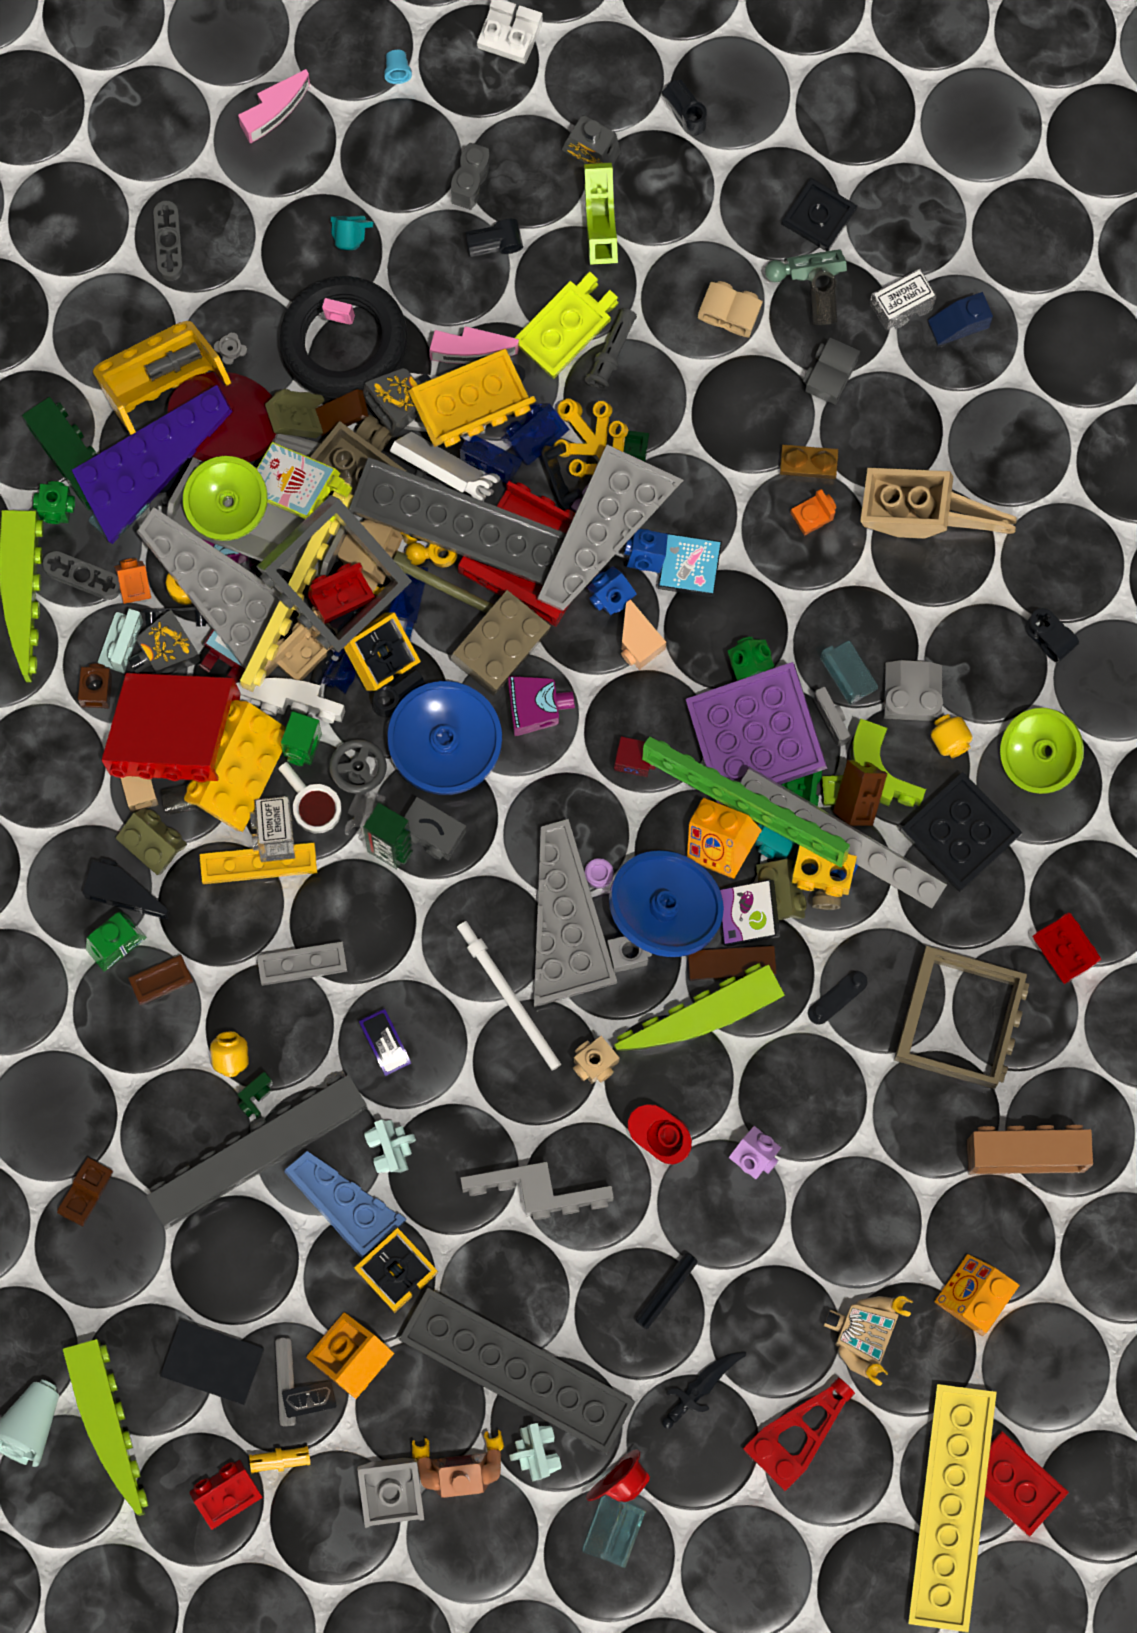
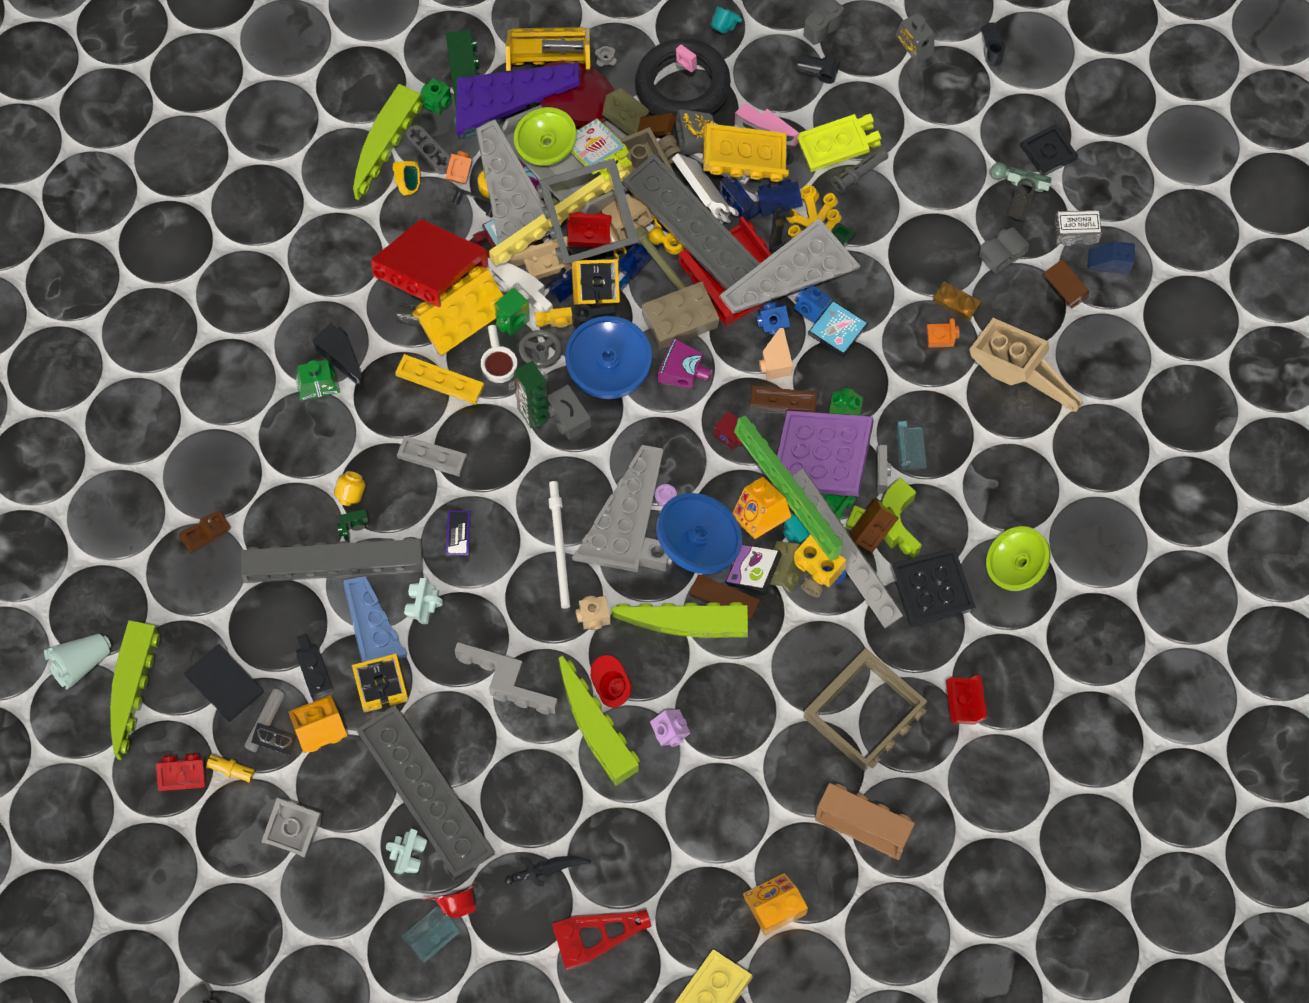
camera: 30 degrees right, 10 degrees down
reddish brown brick [78,664,112,709] -> none
light aqua bracket [98,609,143,673] -> none
olive bracket [116,808,187,876] -> none
tan brick [121,776,159,813] -> none
dark grey torso [128,610,201,675] -> none
reddish brown tile [128,955,193,1005] -> none
brick [250,796,295,862] -> none
nougat torso [412,1430,504,1498] -> none
lime arch [584,163,618,265] -> none
black axle [636,1253,698,1329] -> none
tan brick [698,281,763,338] -> none
black piece [808,971,868,1025] -> none
torso [824,1296,913,1386] -> none
light grey slope [884,660,943,721] -> none
yellow head [931,714,973,759] -> none
black piece [1025,608,1079,663] -> none
none -> black hinge [296,634,333,698]
none -> yellow rock [393,161,420,195]
none -> yellow plate [535,307,572,328]
none -> lime slope [559,656,640,786]
none -> reddish brown tile [750,385,817,413]
none -> reddish brown hinge [1043,260,1089,308]

